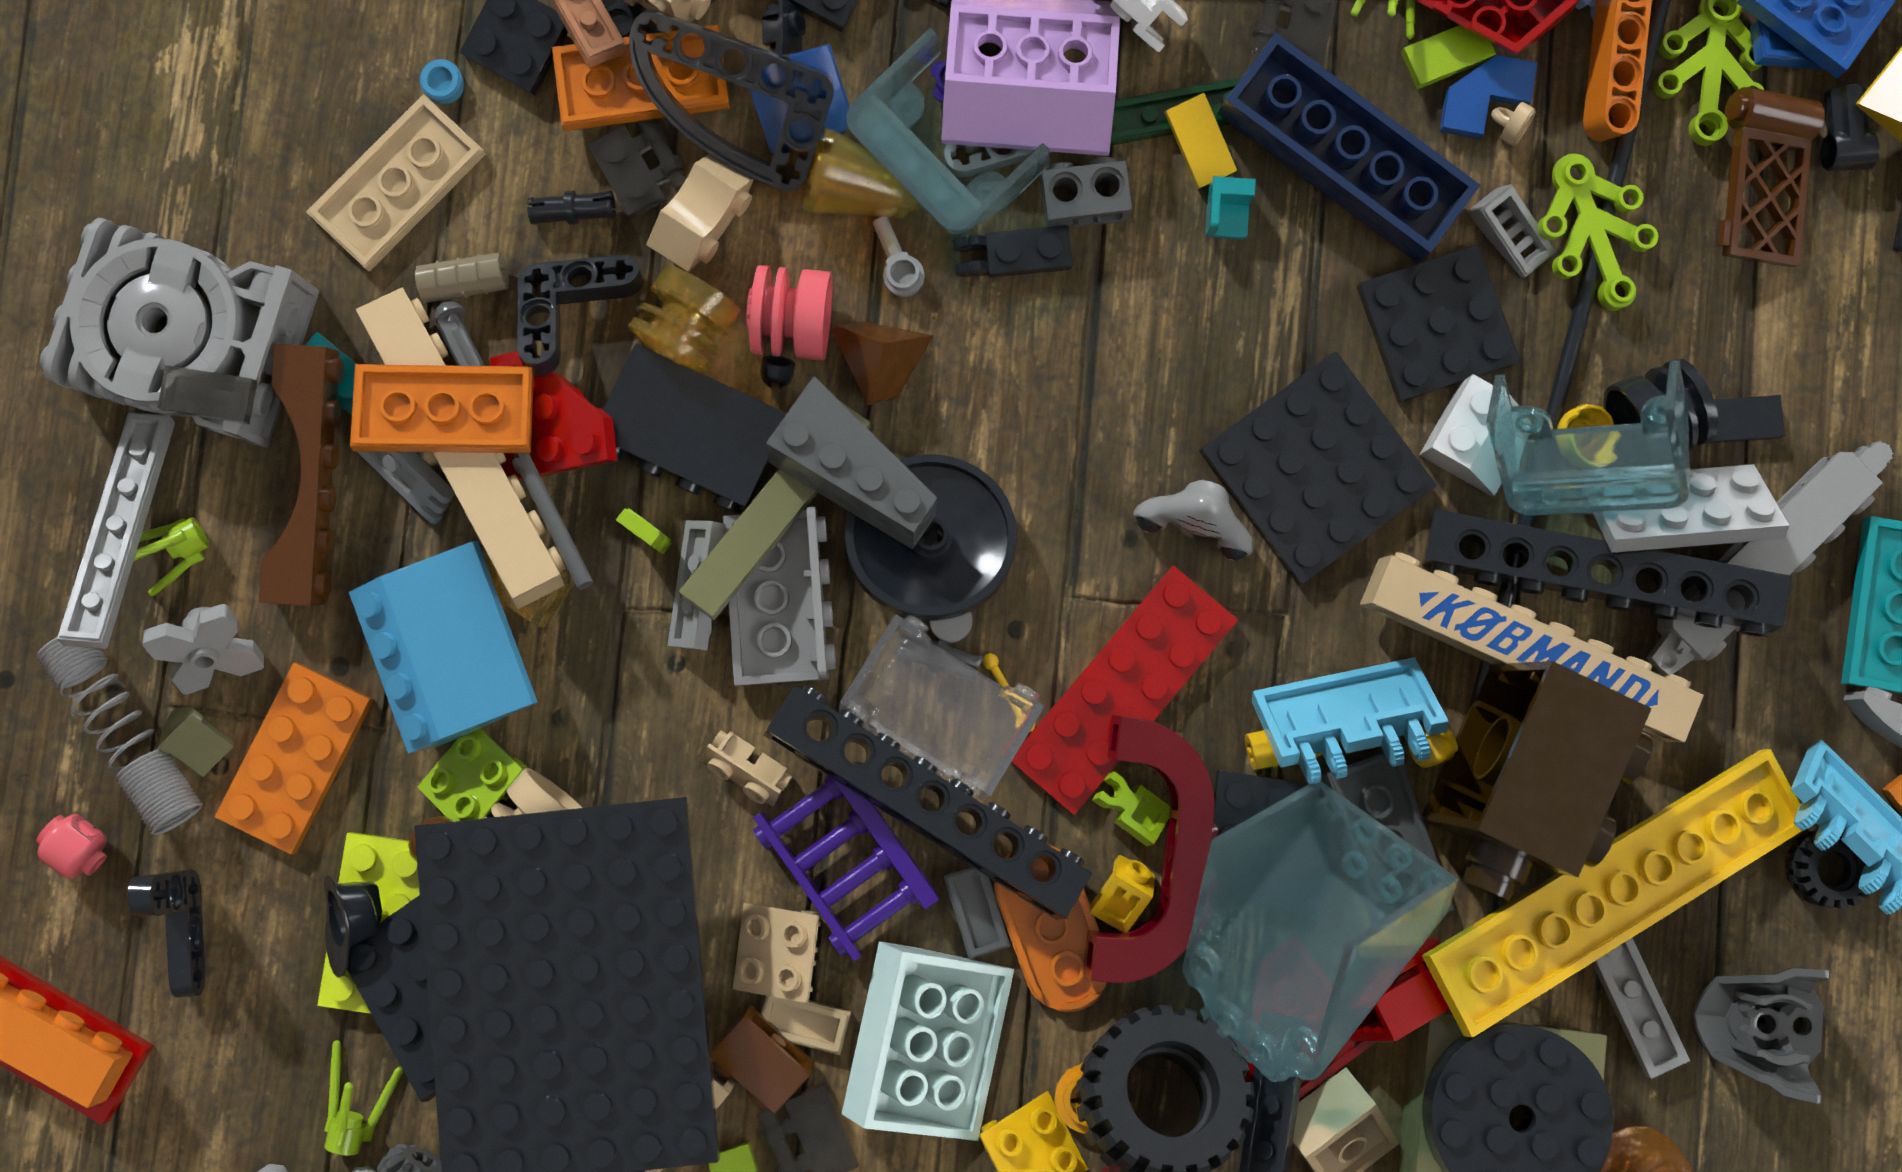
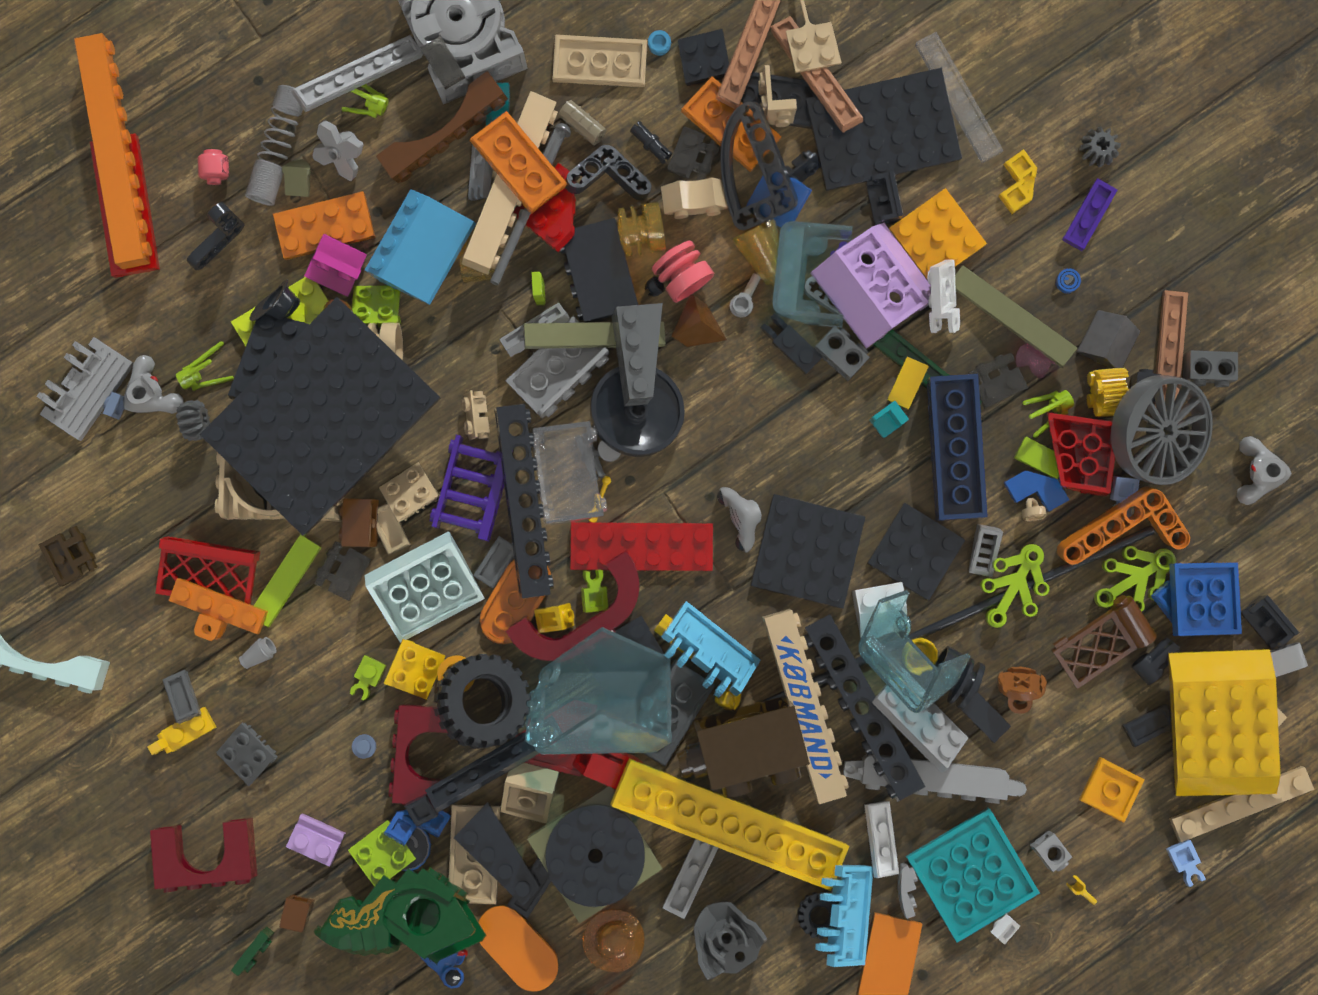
camera: 55 degrees right, 0 degrees up
none -> dark pink bracket [304,234,367,297]
none -> white tile [865,801,899,878]
none -> dark orange tile [997,667,1047,714]

